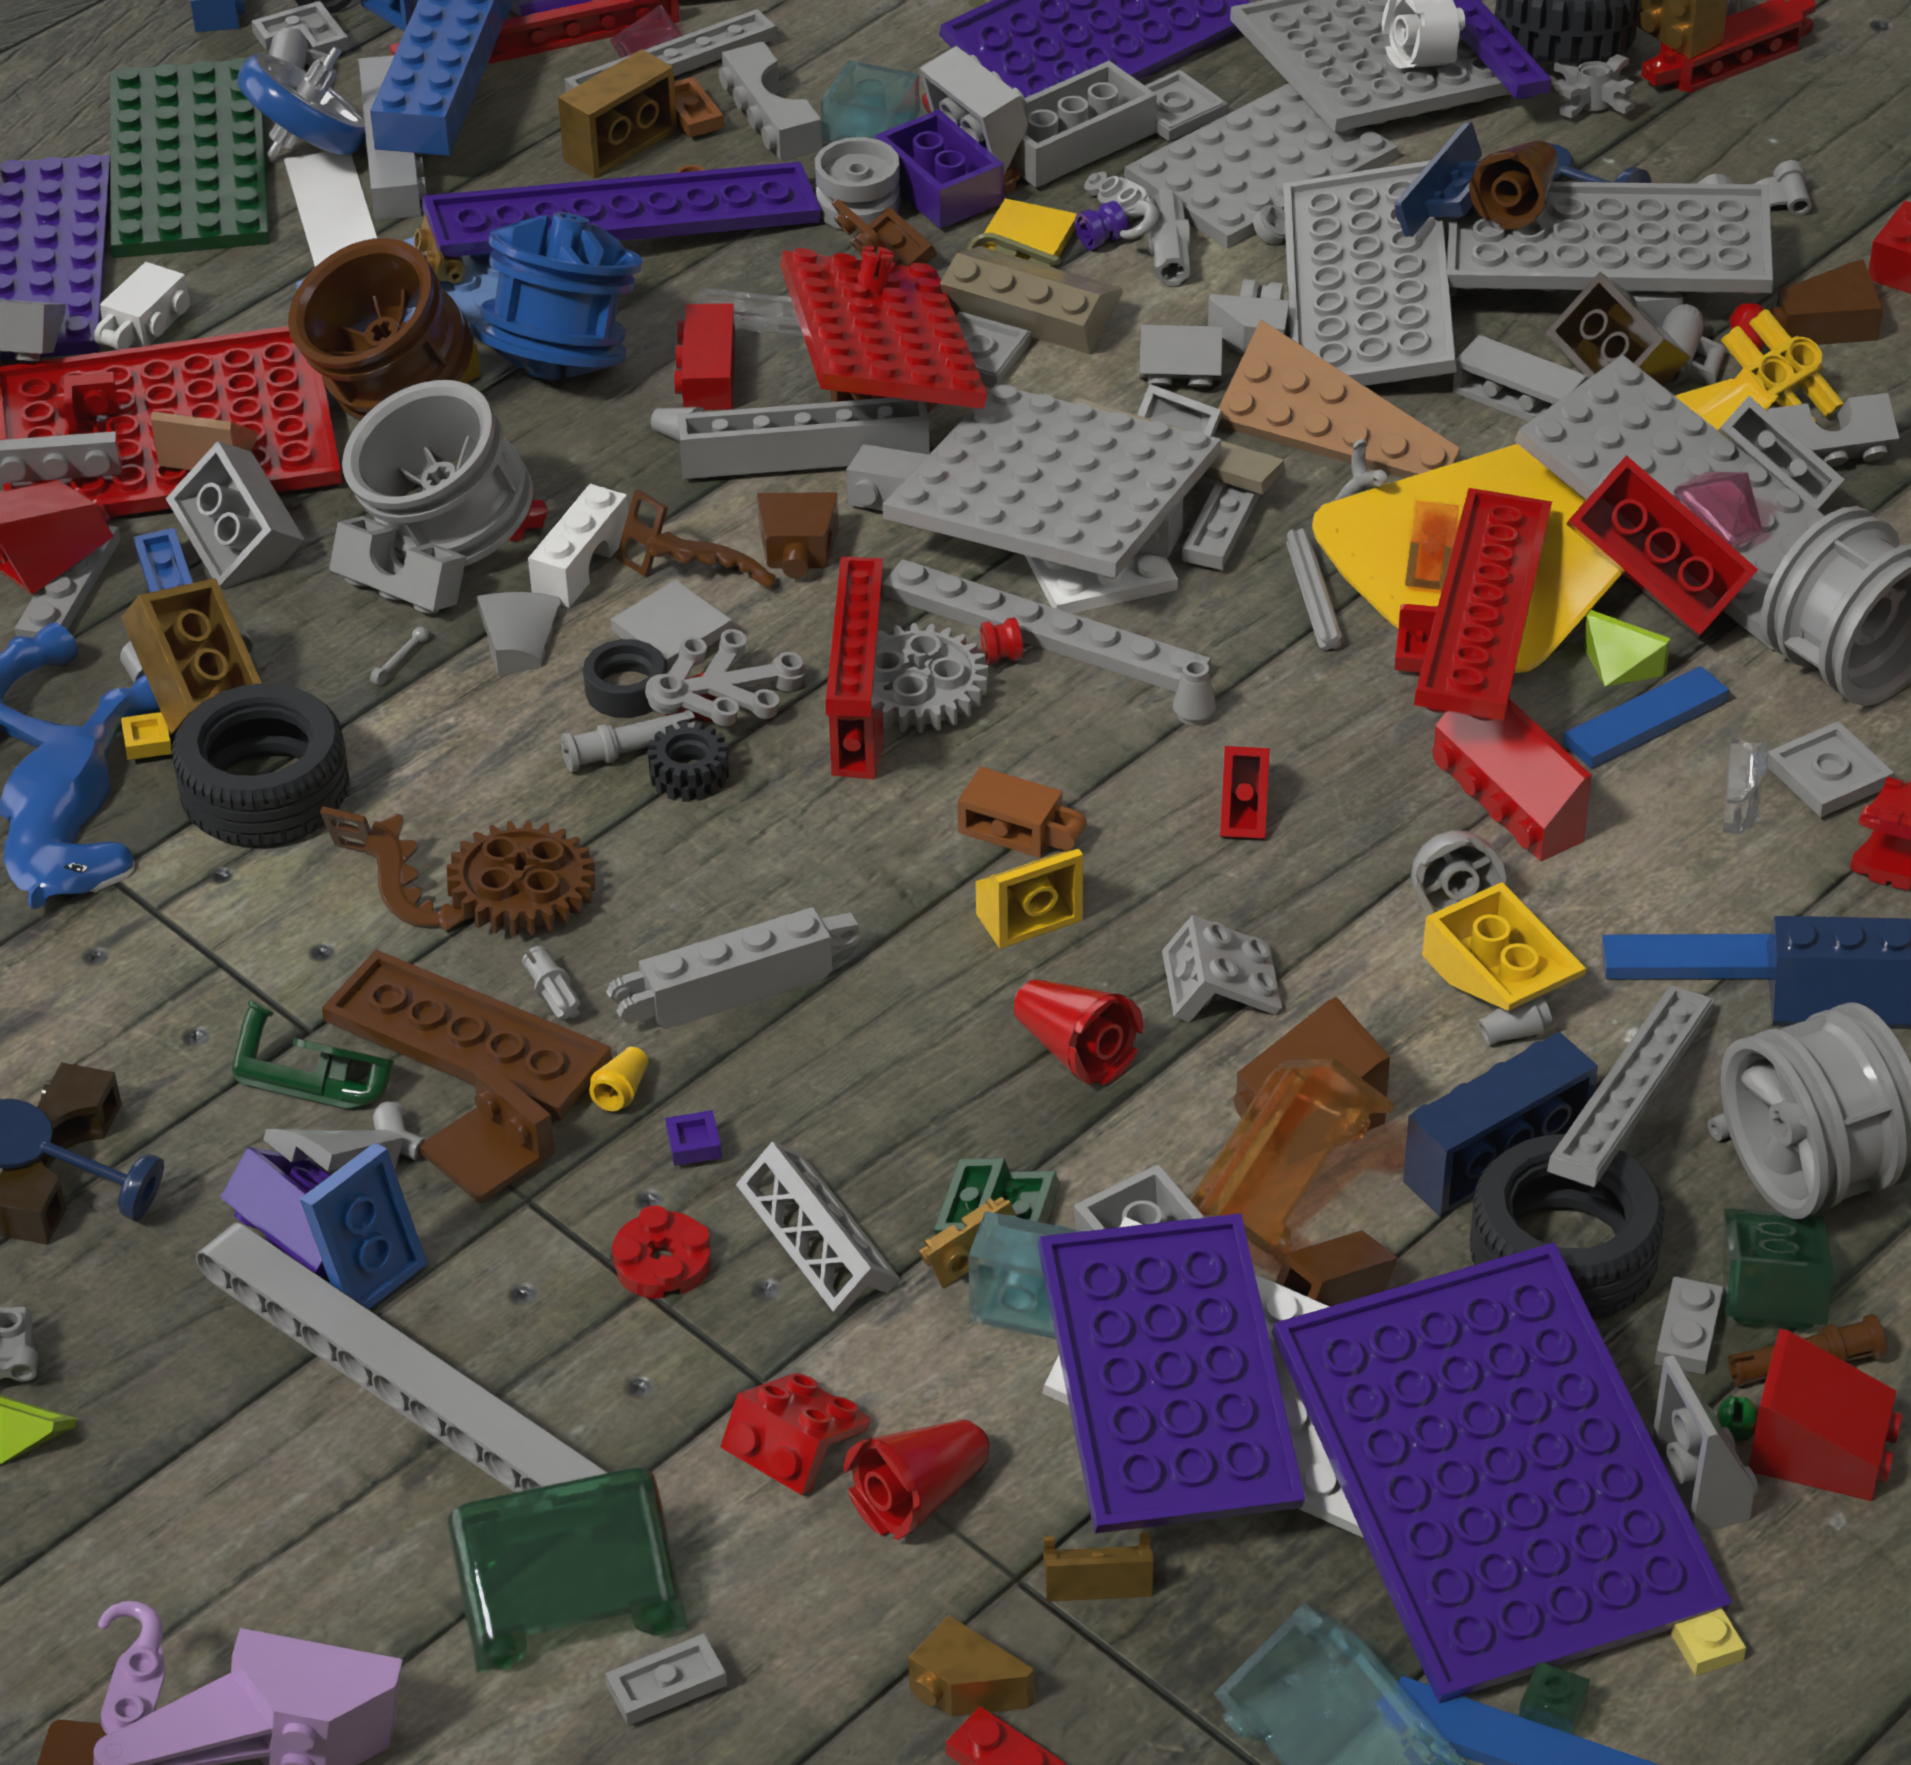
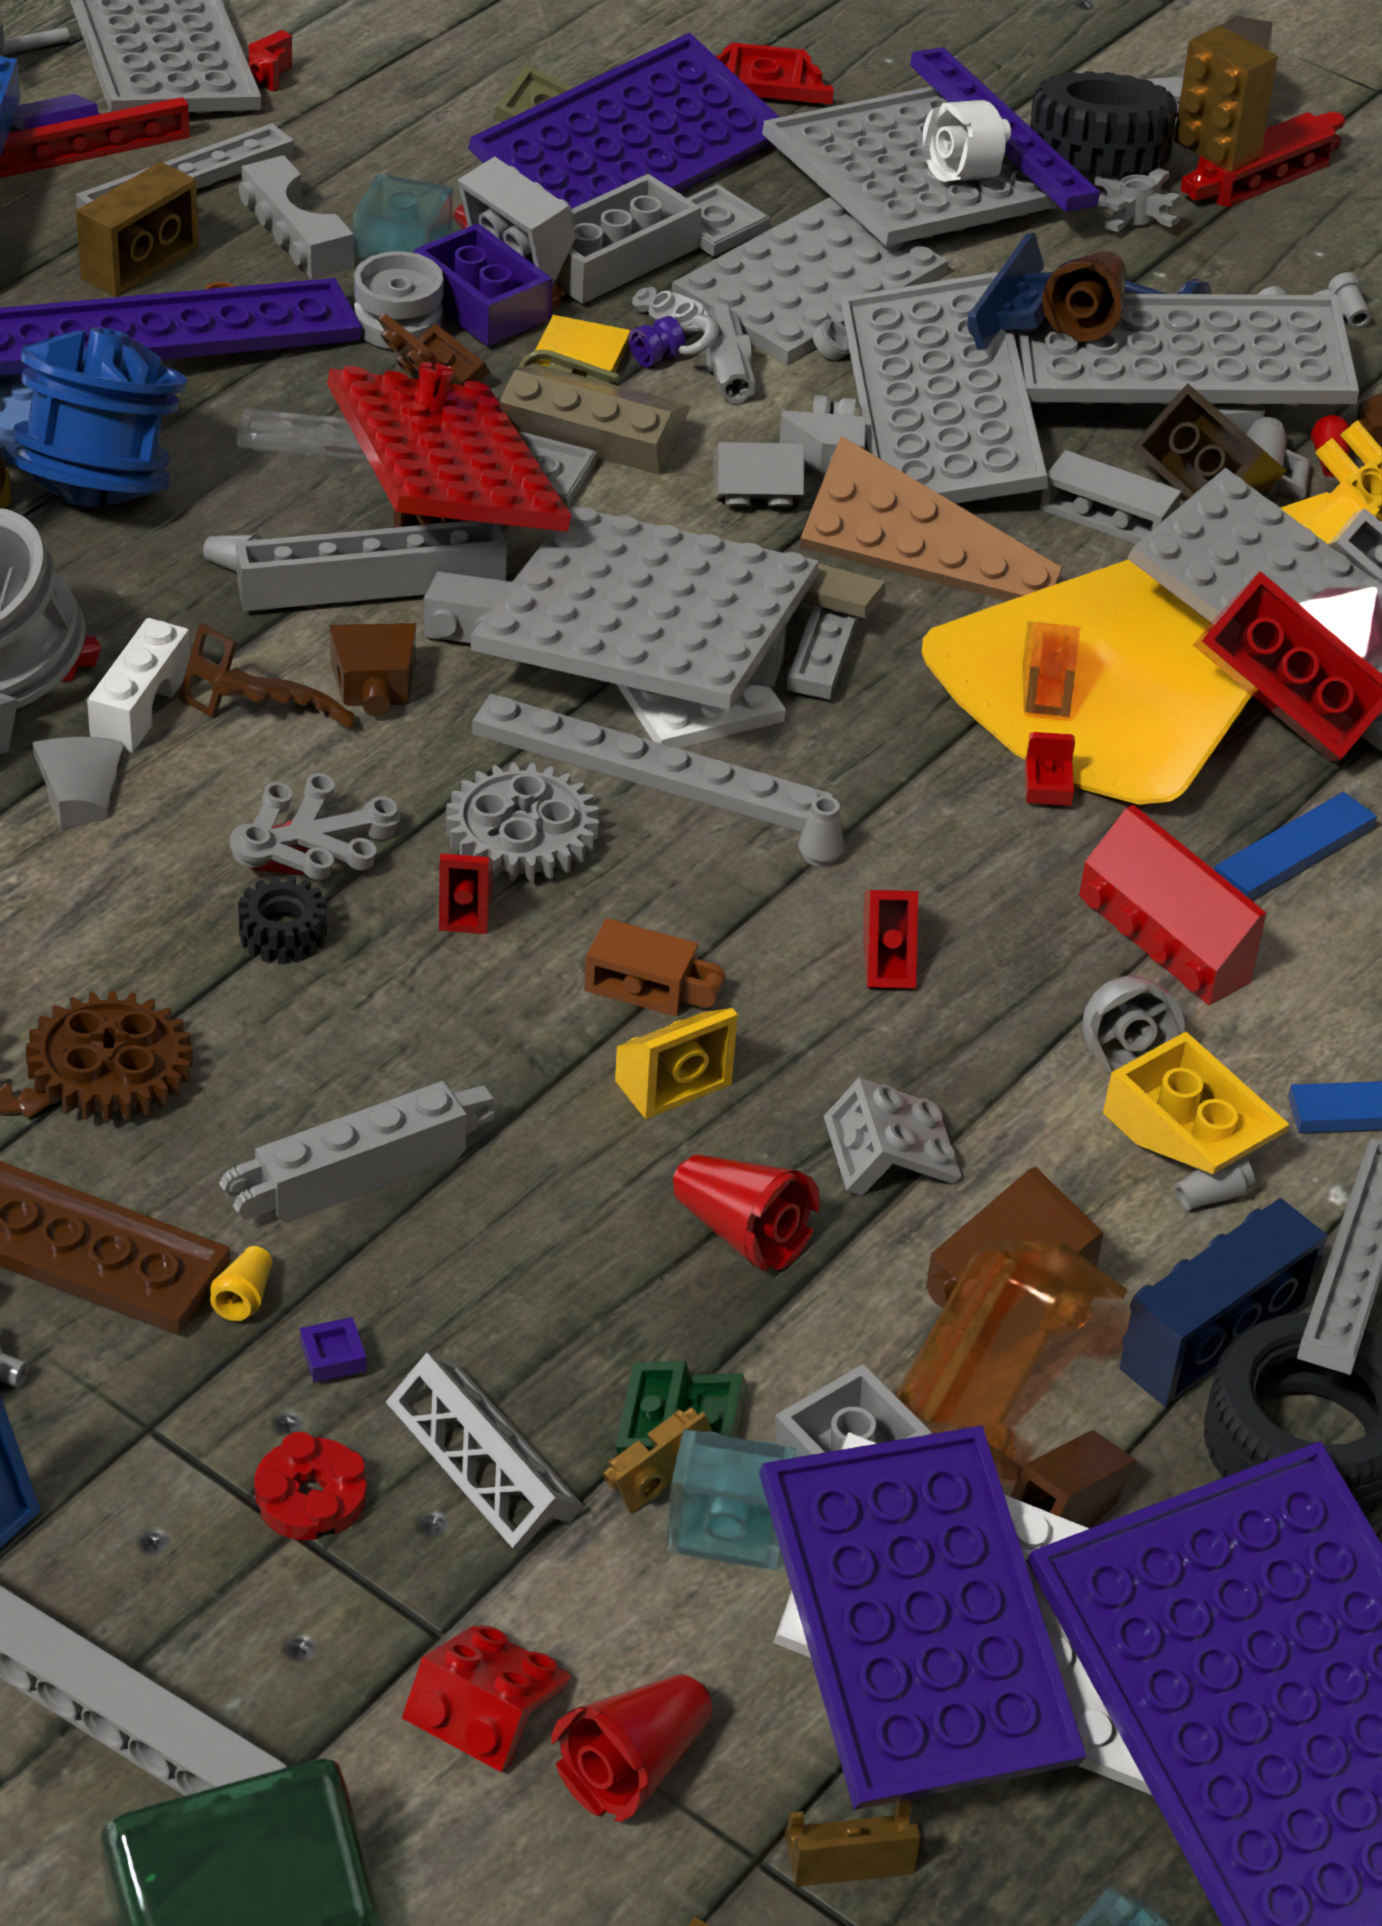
camera: 10 degrees left, 0 degrees up
reddish brown bracket [420,1064,555,1203] -> none
light grey axle [522,946,580,1021] -> none
light grey pin [560,710,696,773] -> none
black tyre [583,639,666,718] -> none
clear pink slope [609,5,682,58] -> none
light grey tile [610,580,733,671] -> none
dark orange plate [674,77,724,138] -> none
red brick [674,303,735,410] -> none
red plate [825,556,883,721] -> none
red wheel [980,617,1023,665] -> none
light grey slope [1137,384,1223,437] -> none
light grey axle [1286,528,1342,651] -> none
light grey piece [1335,438,1390,500] -> none
red plate [1414,488,1552,721] -> none
lime slope [1583,610,1671,687] -> none

